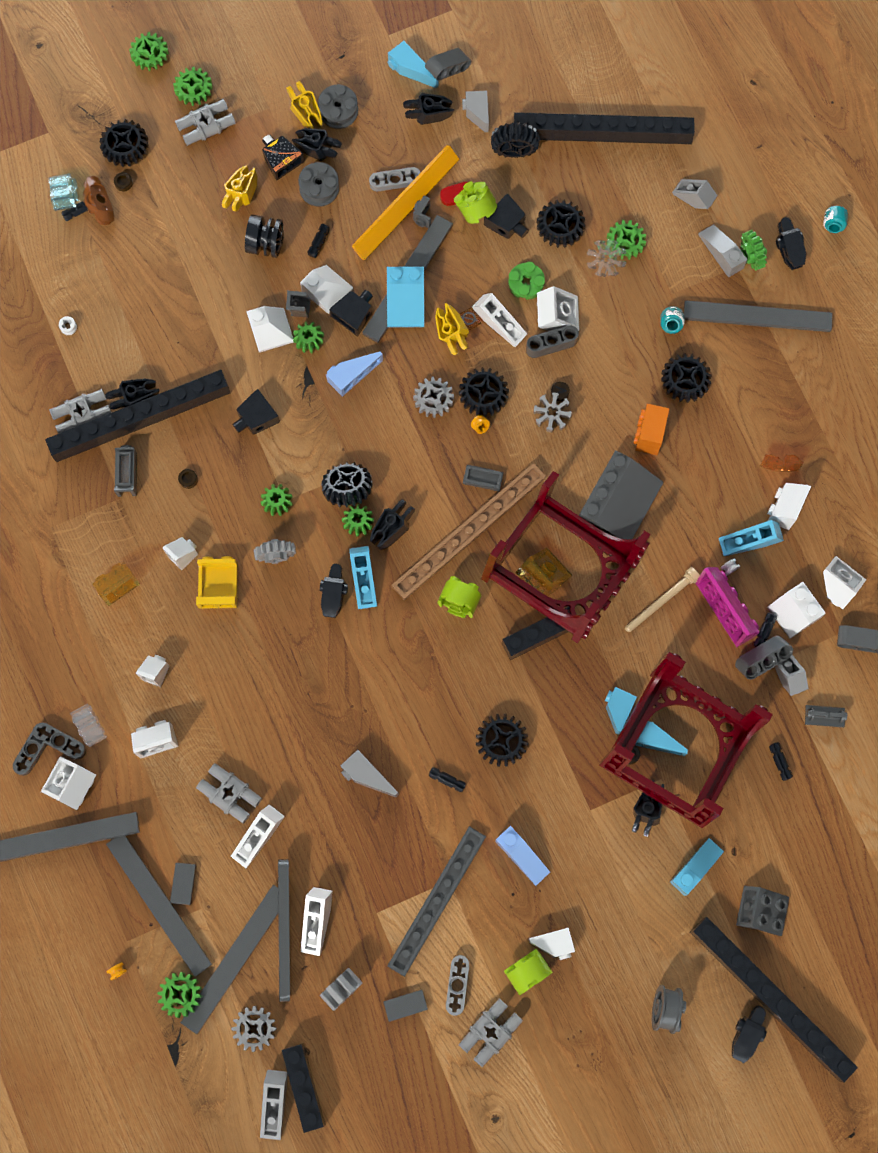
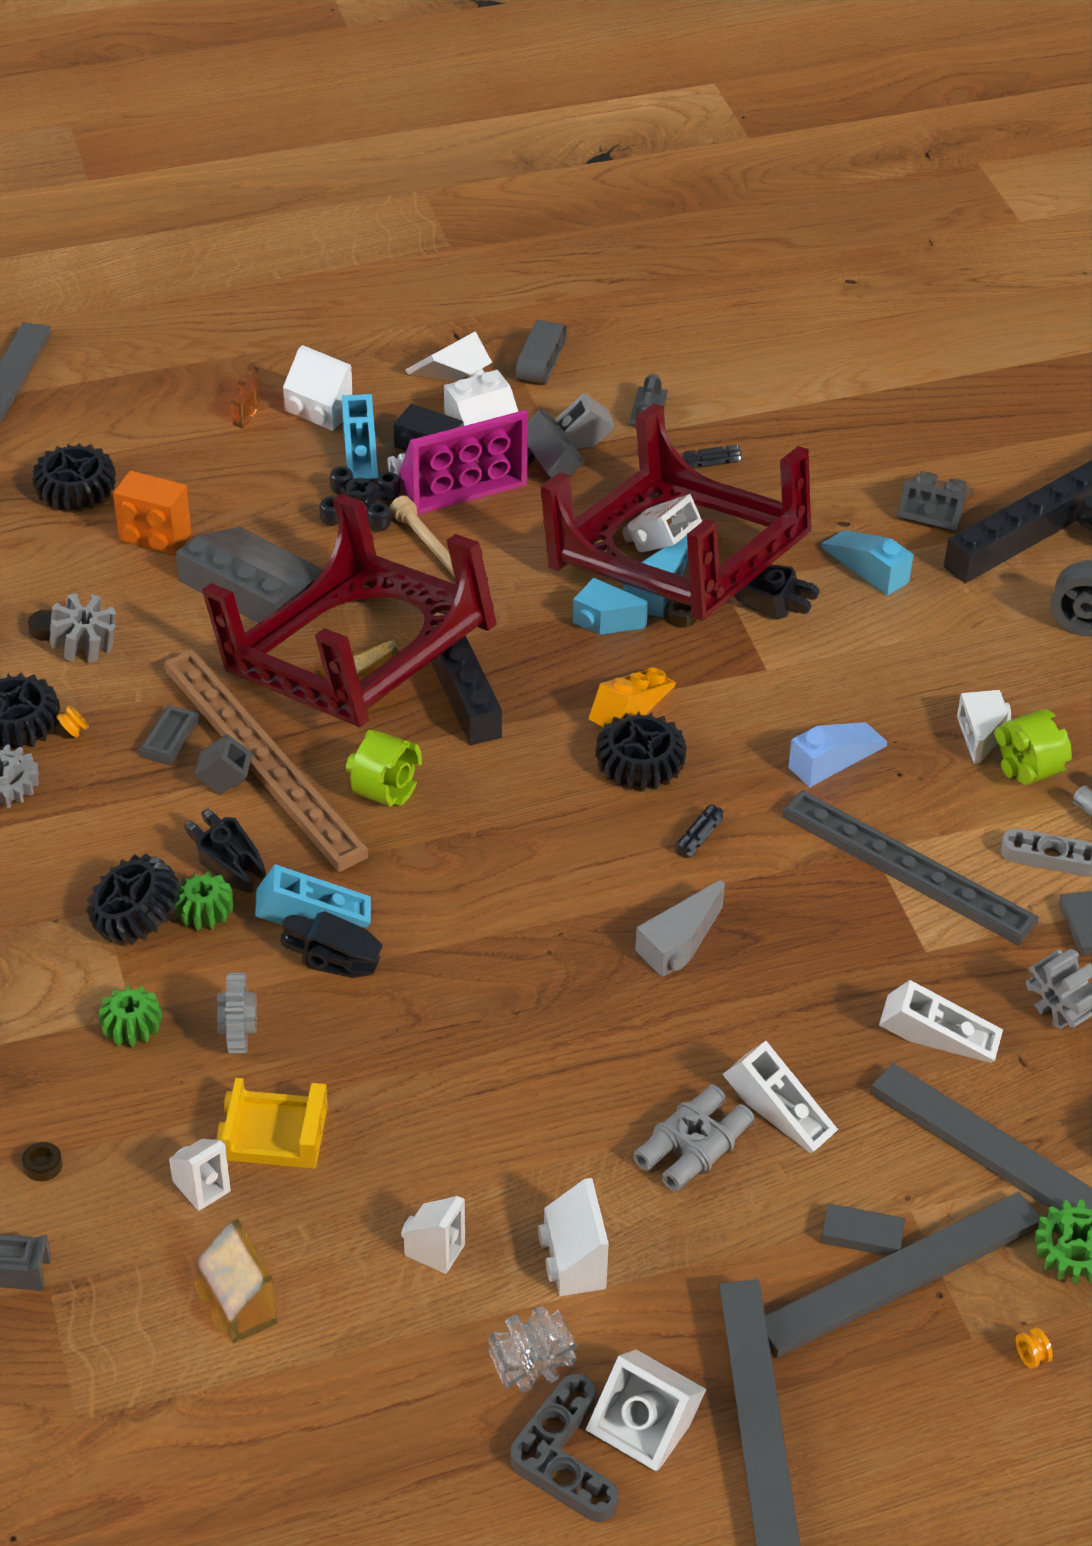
camera: 85 degrees left, 30 degrees down
dark grey beam [278,859,290,1002] -> none
none -> dark grey brick [194,734,252,795]
none -> black gear [319,466,401,531]
none -> black brick [394,404,464,451]
none -> light orange slope [588,667,676,727]
none -> white torso [623,494,702,552]

